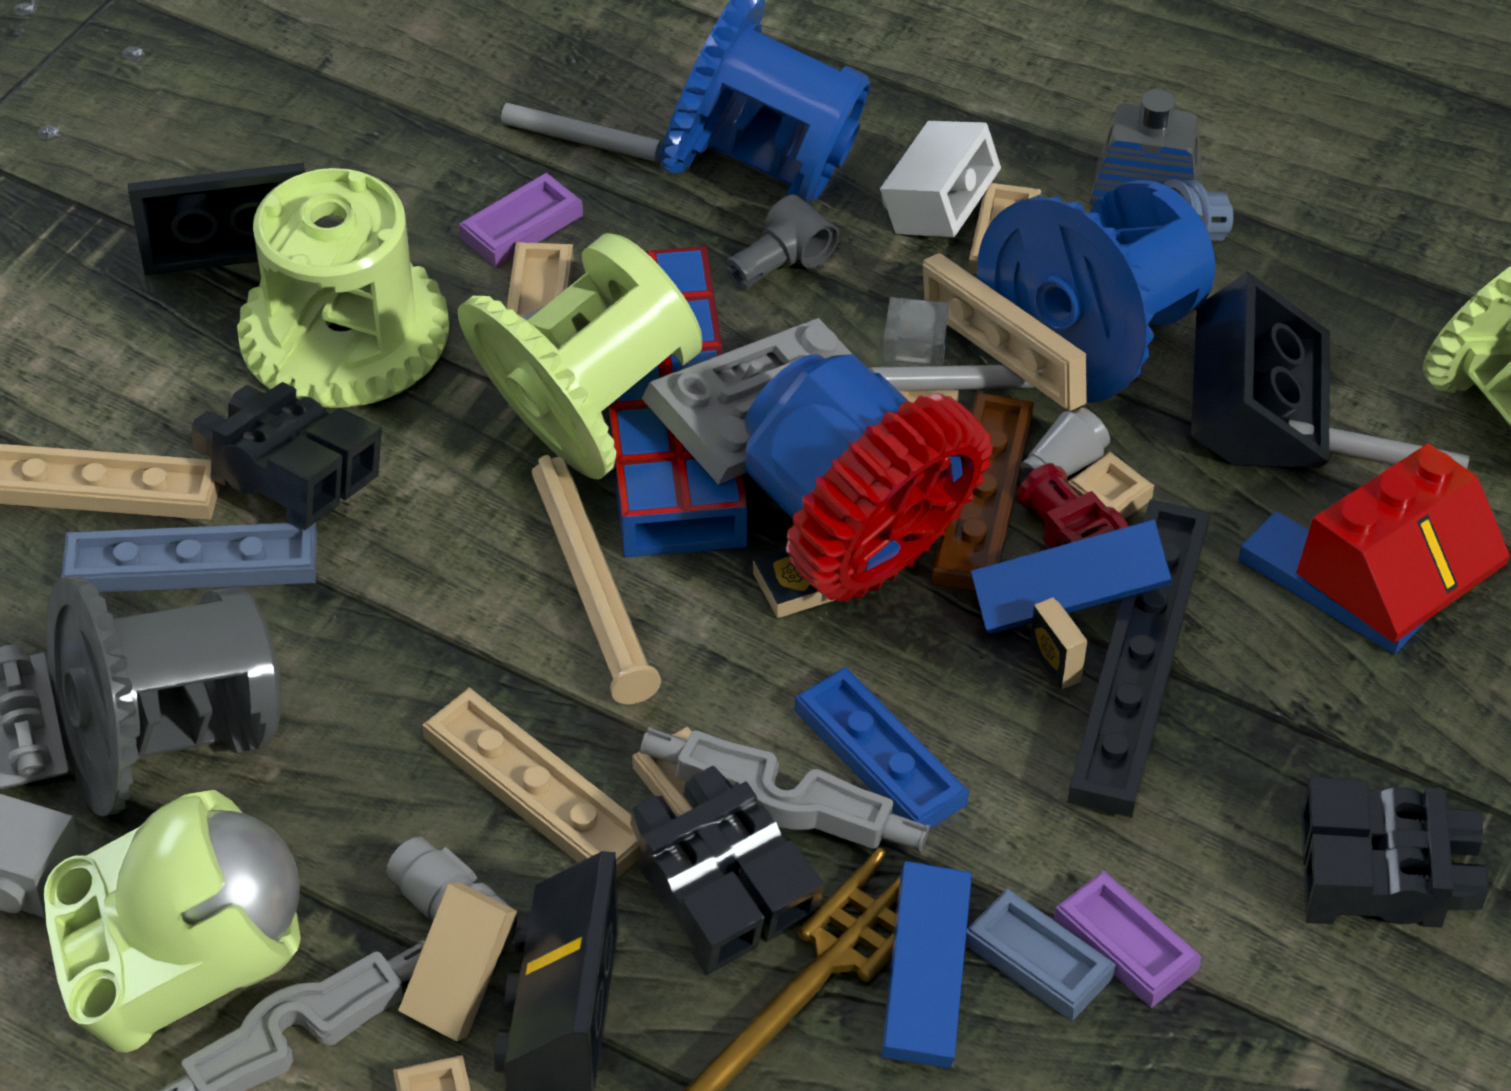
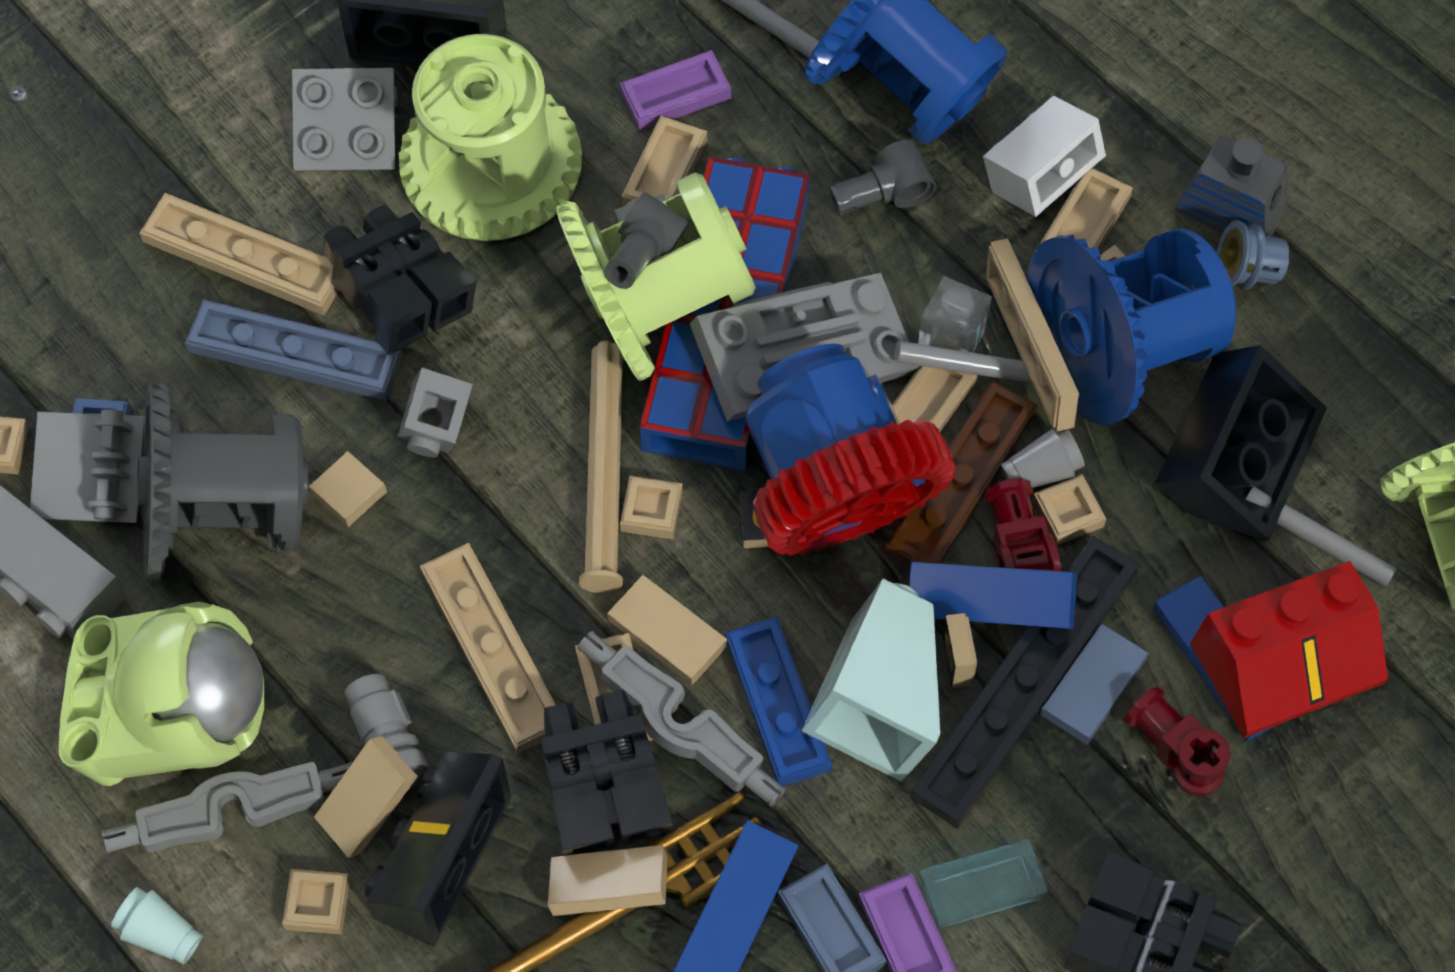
camera: 20 degrees right, 15 degrees up
none -> light grey hinge [292,68,398,171]
none -> tan tile [309,451,387,527]
none -> light grey brick [397,368,473,457]
none -> tan tile [548,845,667,916]
none -> dark grey pin [604,191,690,289]
none -> tan tile [607,575,727,686]
none -> tan tile [620,476,683,540]
none -> light aqua slope [801,579,940,782]
none -> clear light blue tile [919,839,1048,929]
none -> sand blue tile [1040,624,1149,745]
none -> dark red connector [1123,686,1231,796]

